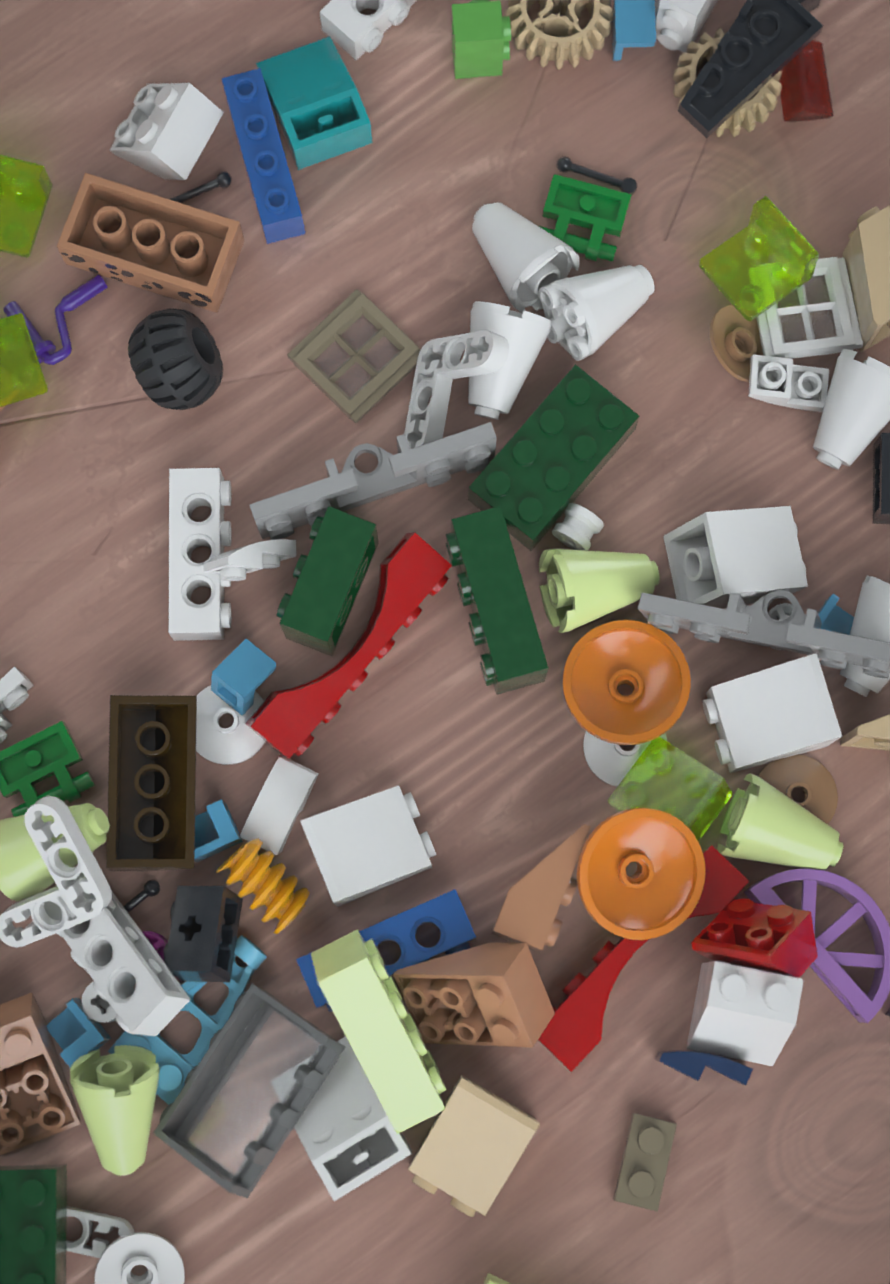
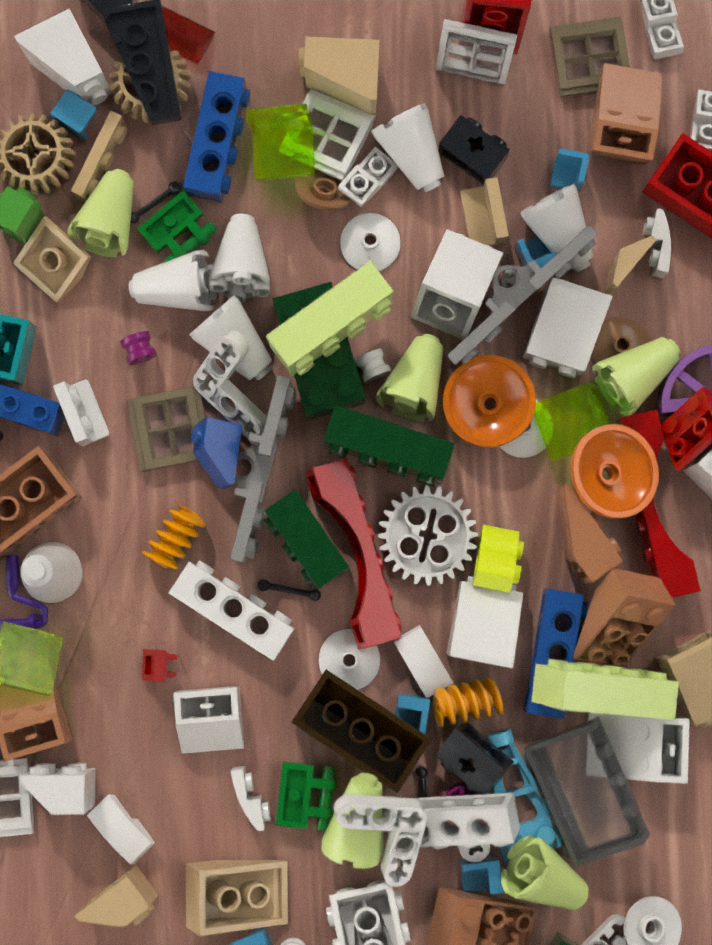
camera: 55 degrees left, 5 degrees up
black wheel [128,308,223,410] -> none
white slope [203,539,297,581] -> none
dark azure panel [211,639,276,716] -> none
none -> tan slope [13,216,91,303]
none -> white cone [21,542,83,603]
none -> white bracket [53,380,110,447]
none -> yellowish green cone [67,169,134,258]
none -> tan plate [71,111,127,203]
none -> magenta wheel [120,331,157,365]
none -> light orange piece [142,500,206,569]
none -> red tile [142,649,177,682]
none -> white slope [173,686,244,754]
none -> blue brick [183,71,250,202]
none -> blue slope [191,417,242,489]
none -> black hinge [258,579,321,601]
none -> yellowish green brick [266,261,394,376]
none -> white dish [340,213,400,271]
none -> white gear [378,485,478,586]
none -> tan panel [460,177,509,246]
none -> neon yellow brick [473,524,524,593]

